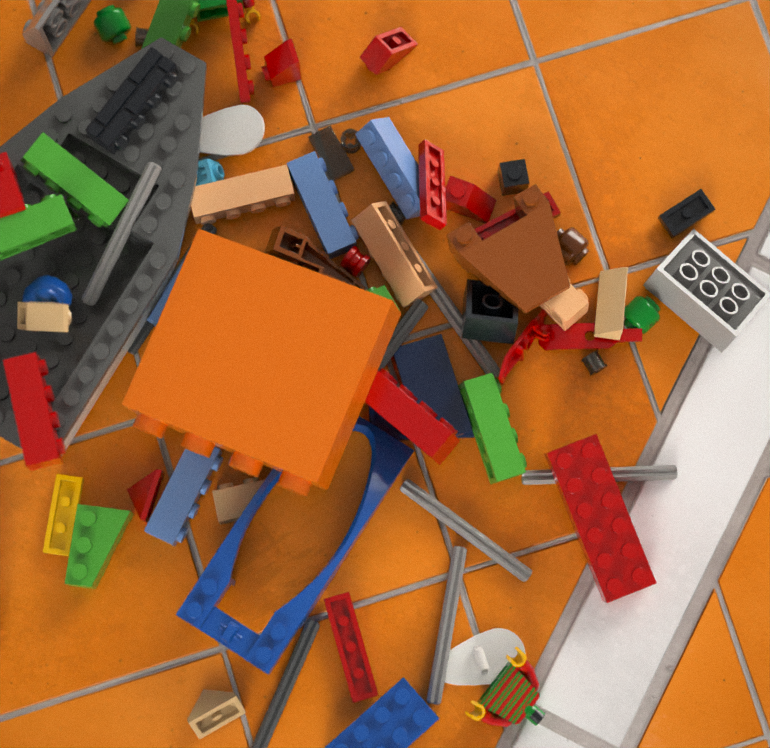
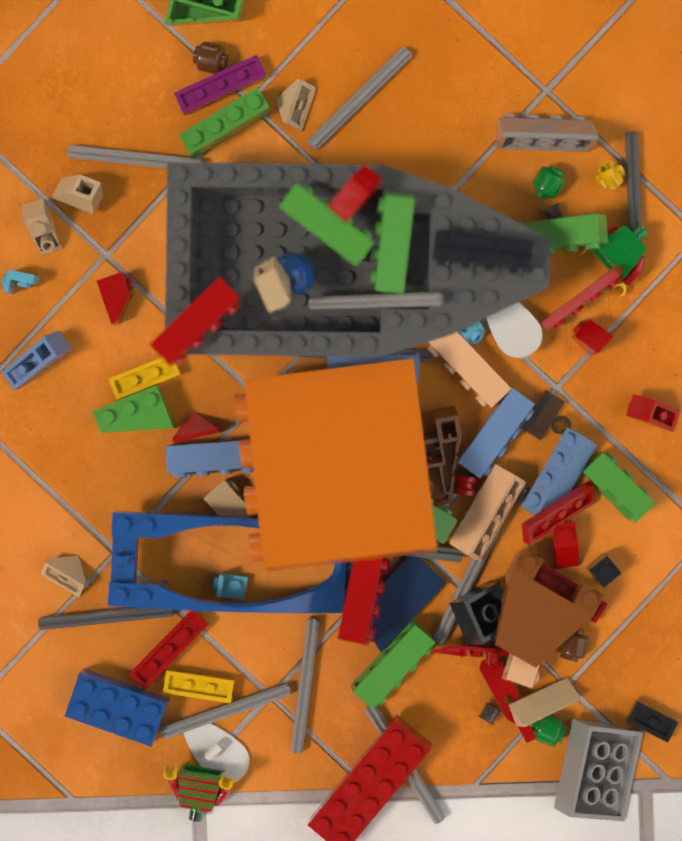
camera: 60 degrees right, 10 degrees up
none -> yellow plate [163,669,235,704]
none -> medium azure bracket [213,572,248,600]
none -> bright green wedge [581,452,656,523]

